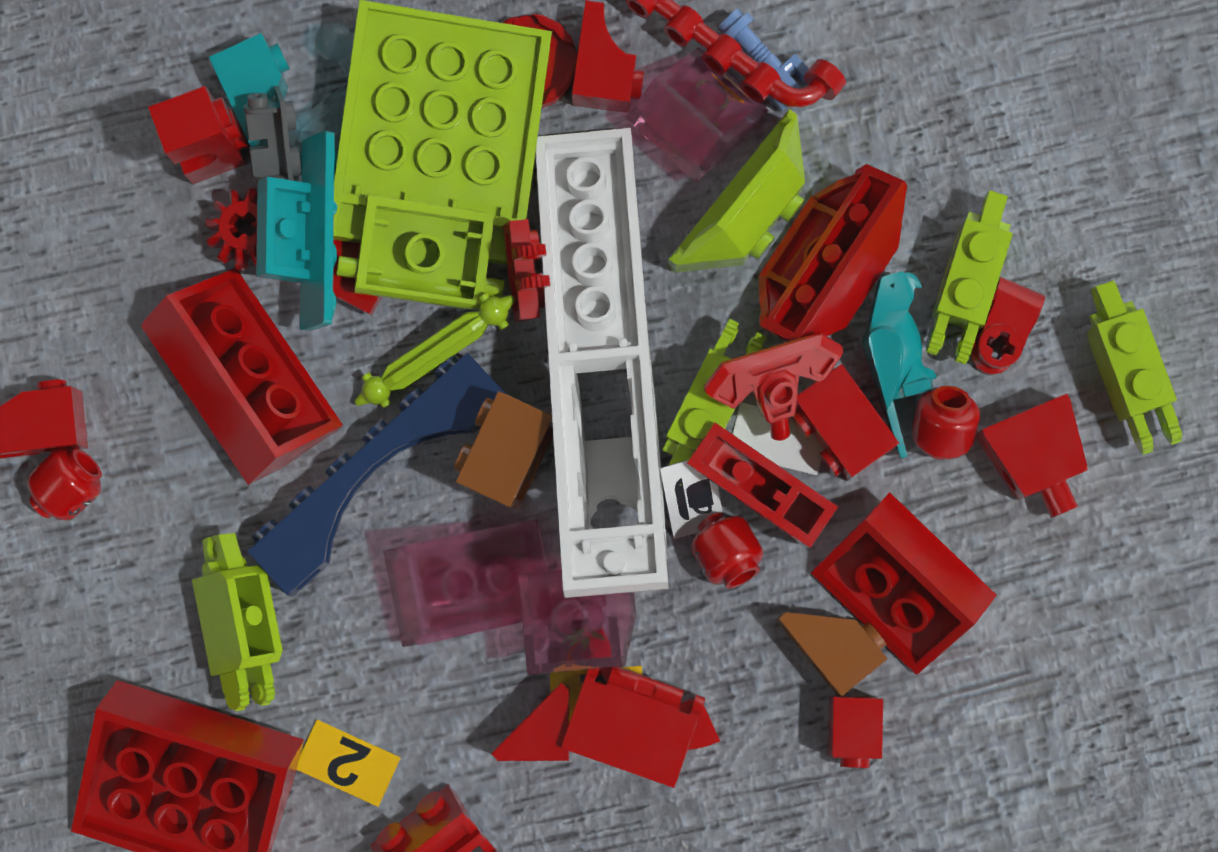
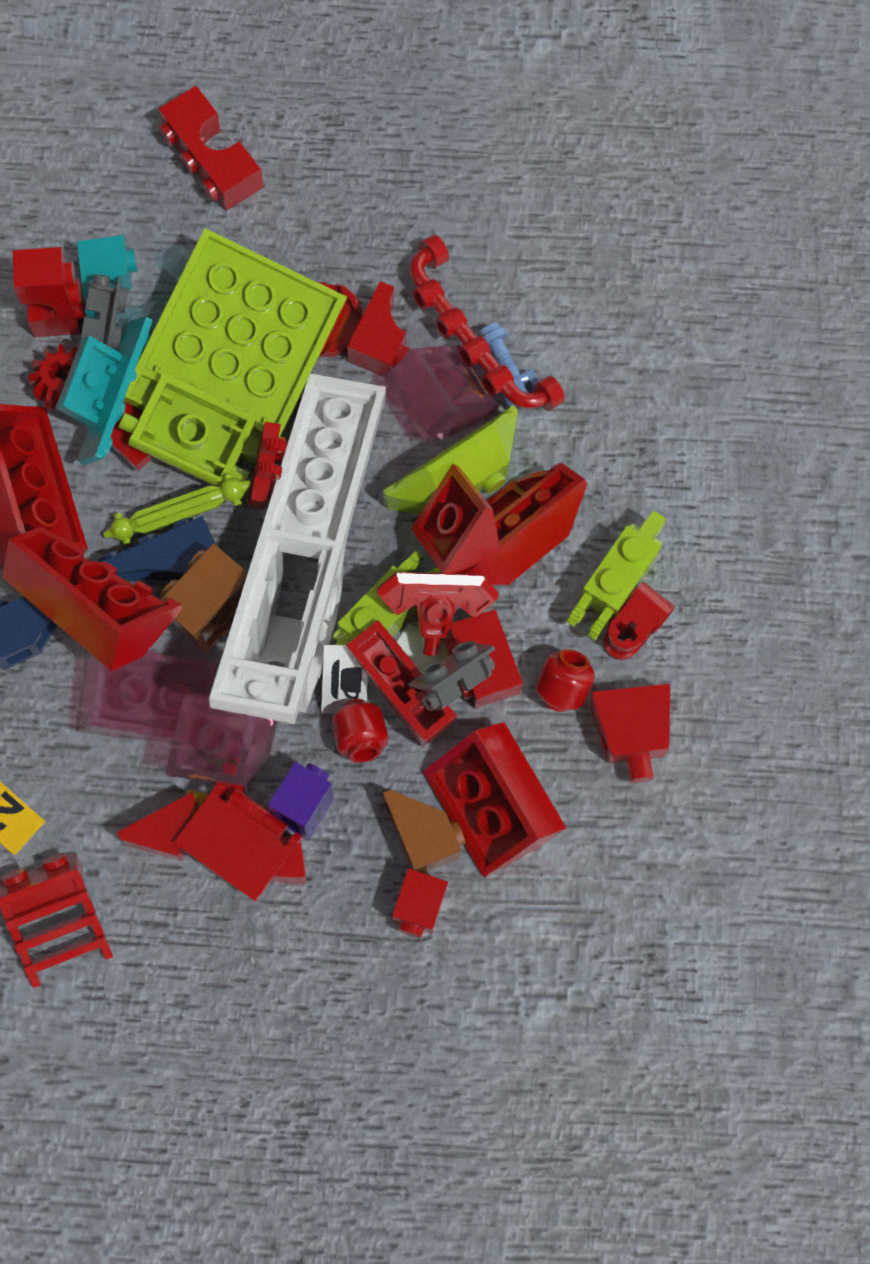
camera: 10 degrees right, 10 degrees down
teal animal [862,271,937,458] -> none
lime hinge [1087,280,1183,455] -> none
none -> red wedge [2,526,182,672]
none -> dark purple brick [268,762,334,841]
none -> dark grey hinge [408,641,496,711]
none -> red slope [411,464,501,575]

